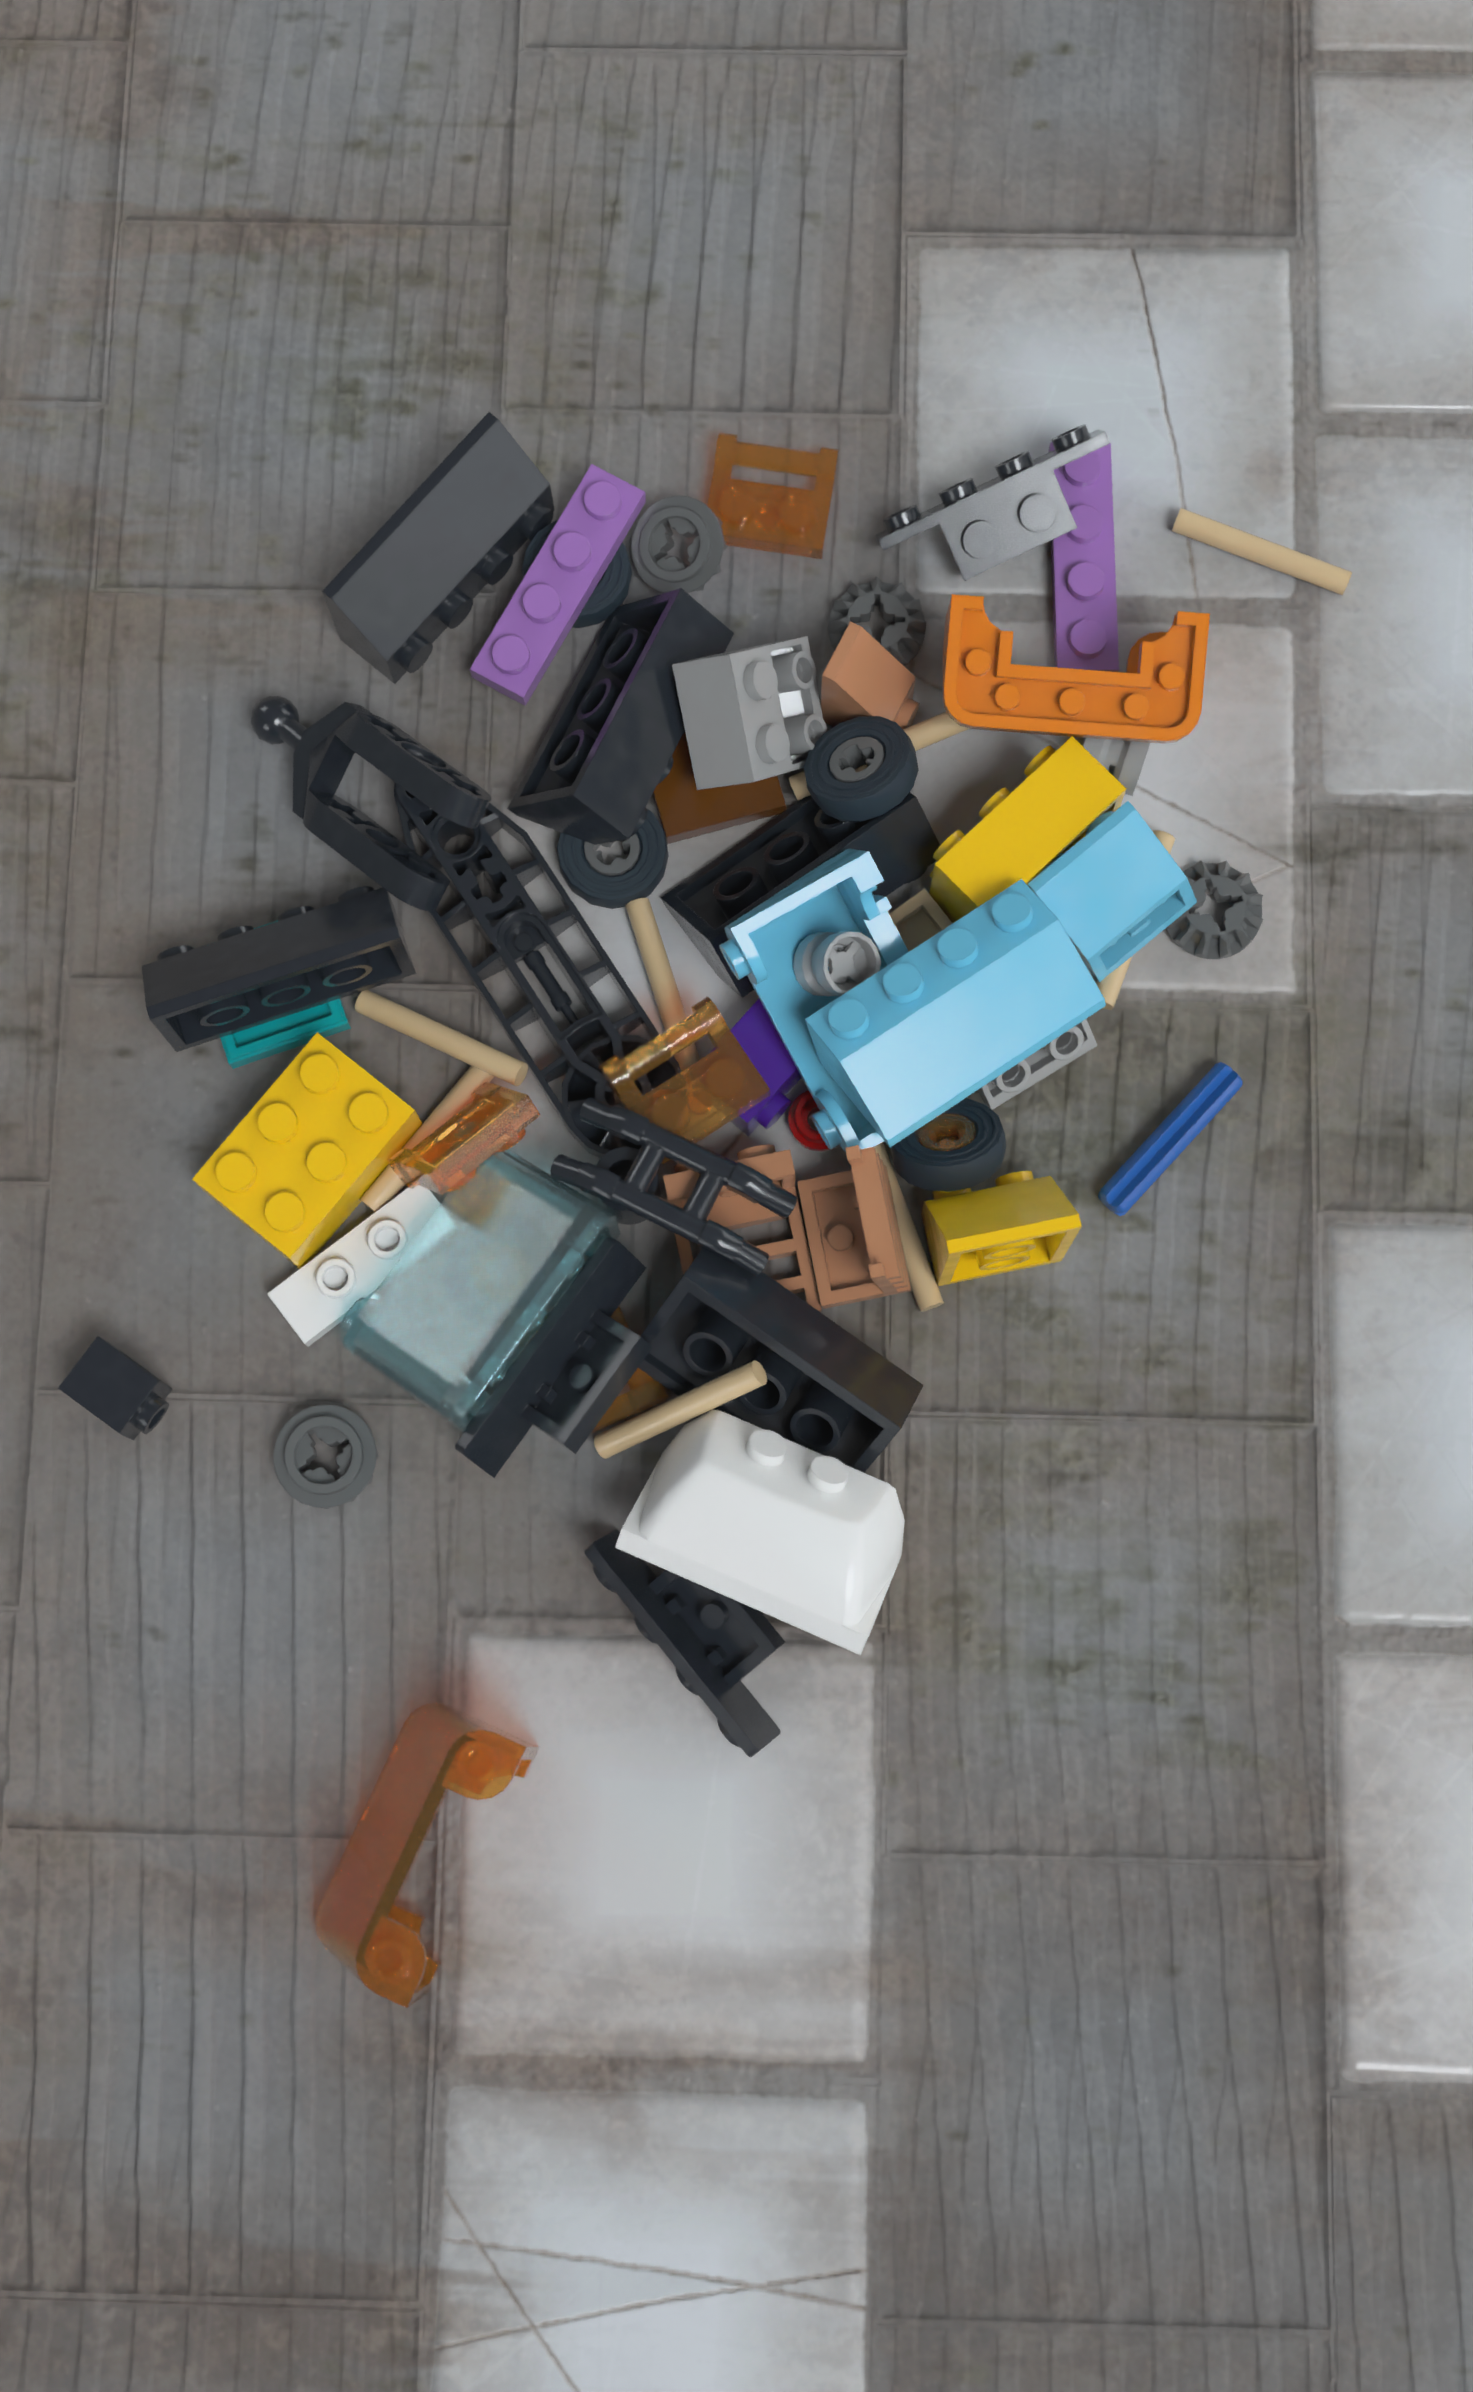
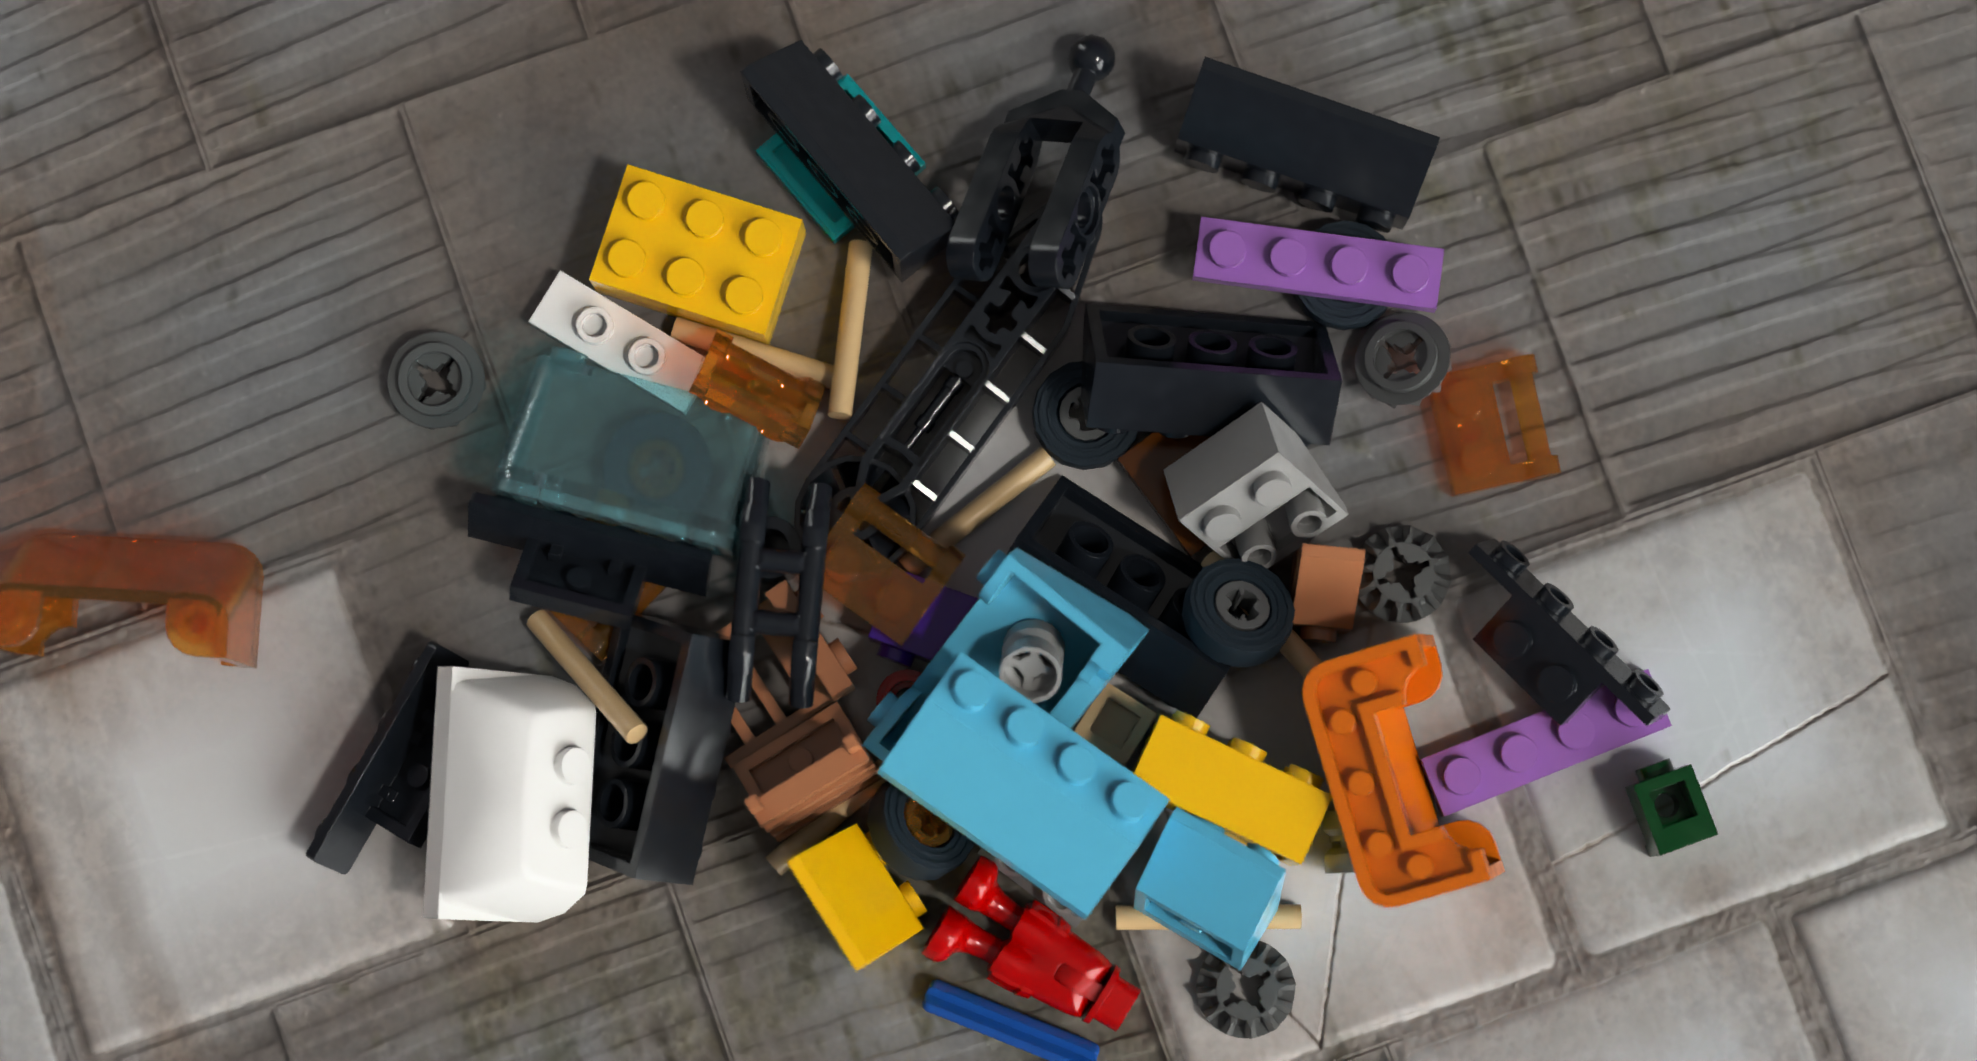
camera: 65 degrees right, 5 degrees up
black brick [58,1336,172,1441] -> none
tan bar [1172,508,1352,595] -> none
none -> red piece [921,855,1141,1032]
none -> dark green brick [1625,758,1718,857]

